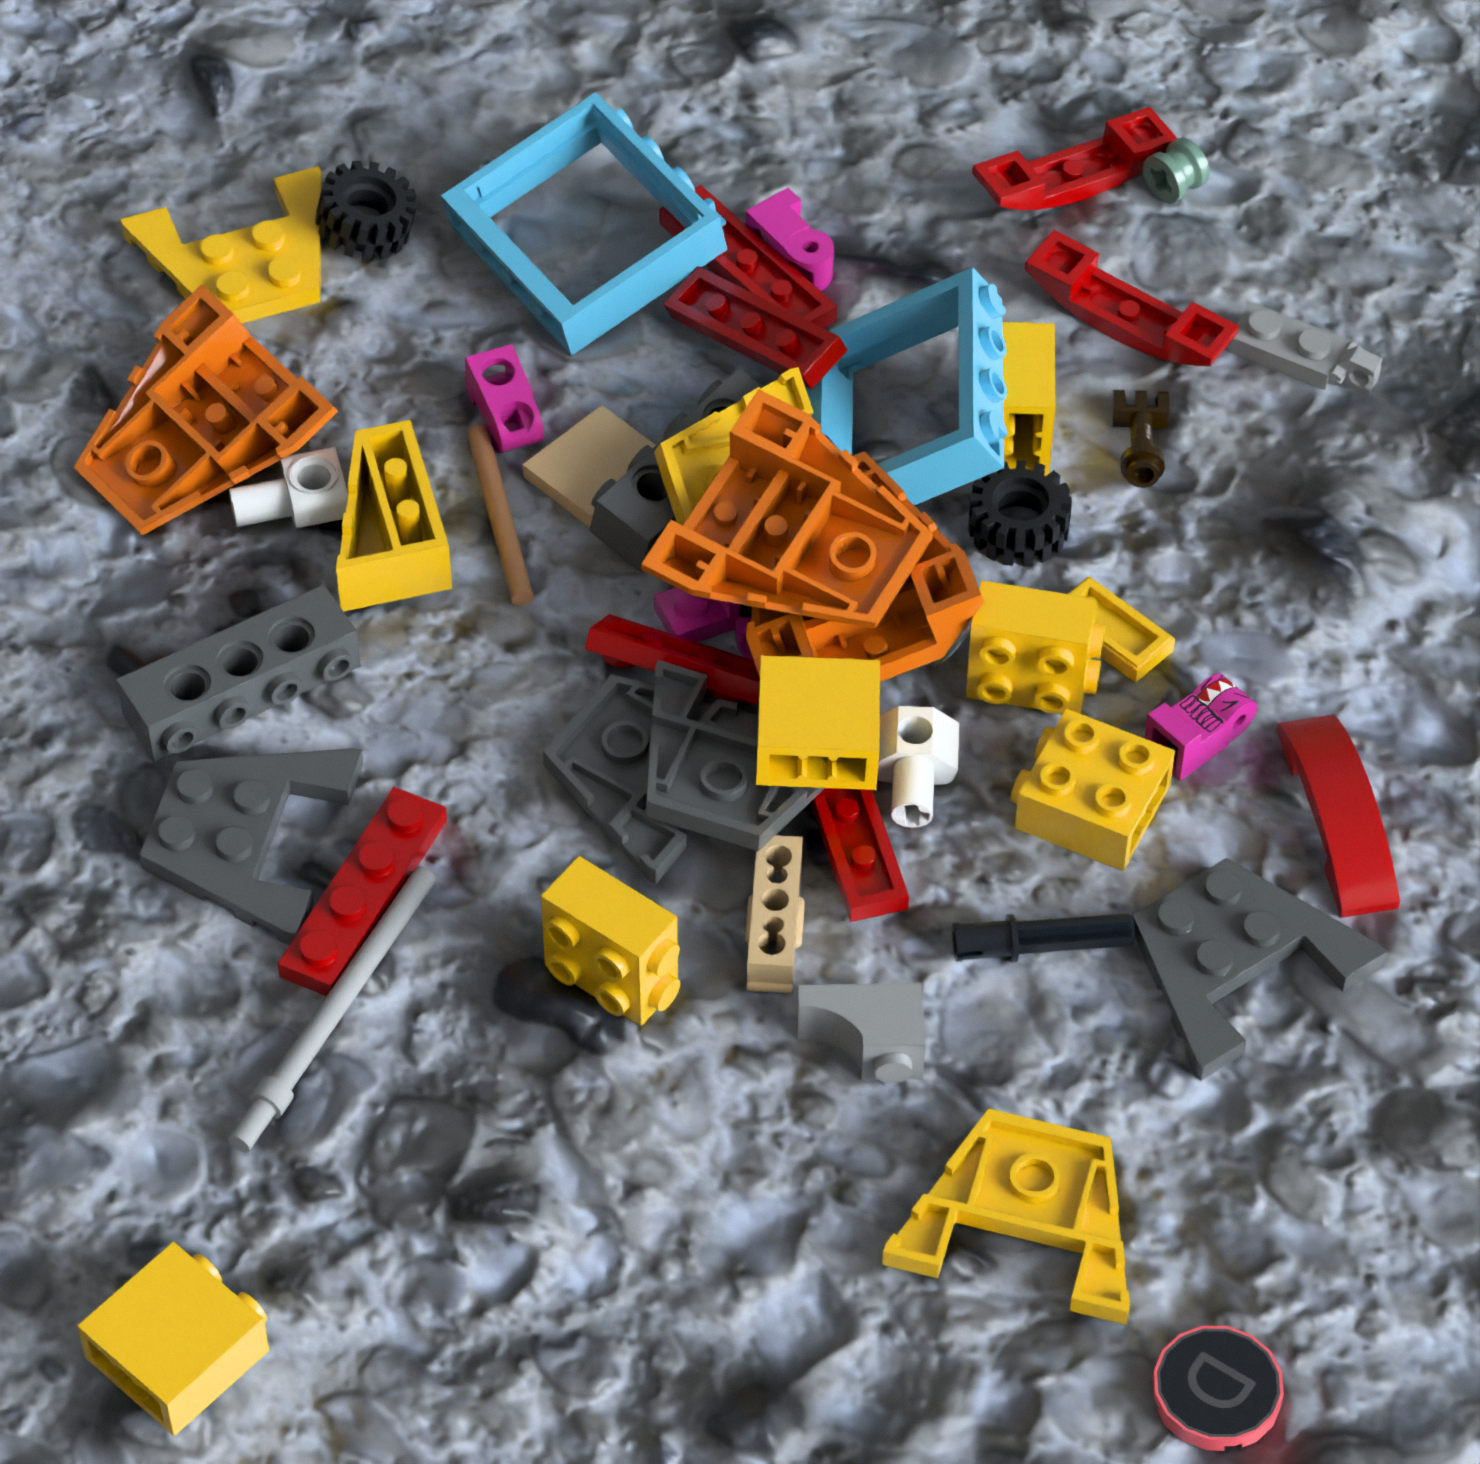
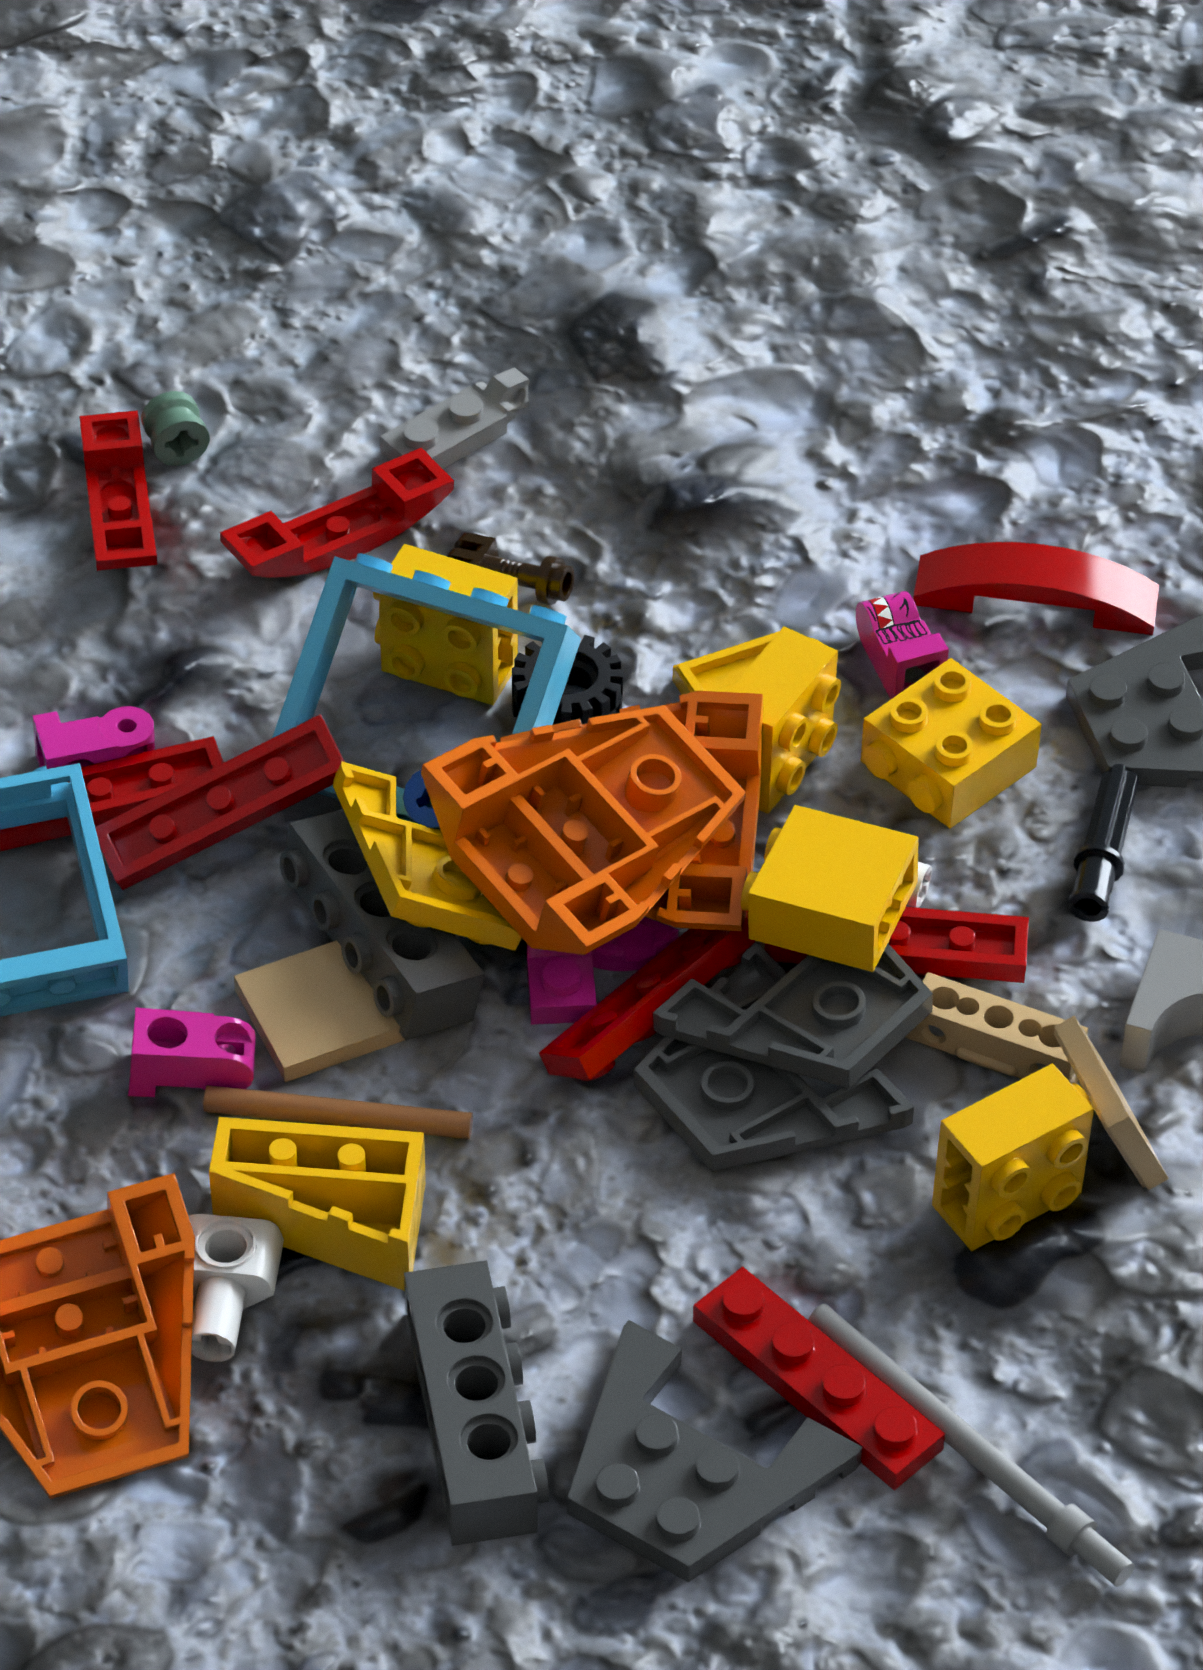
camera: 70 degrees left, 5 degrees down
none -> tan tile [1053,1015,1169,1190]

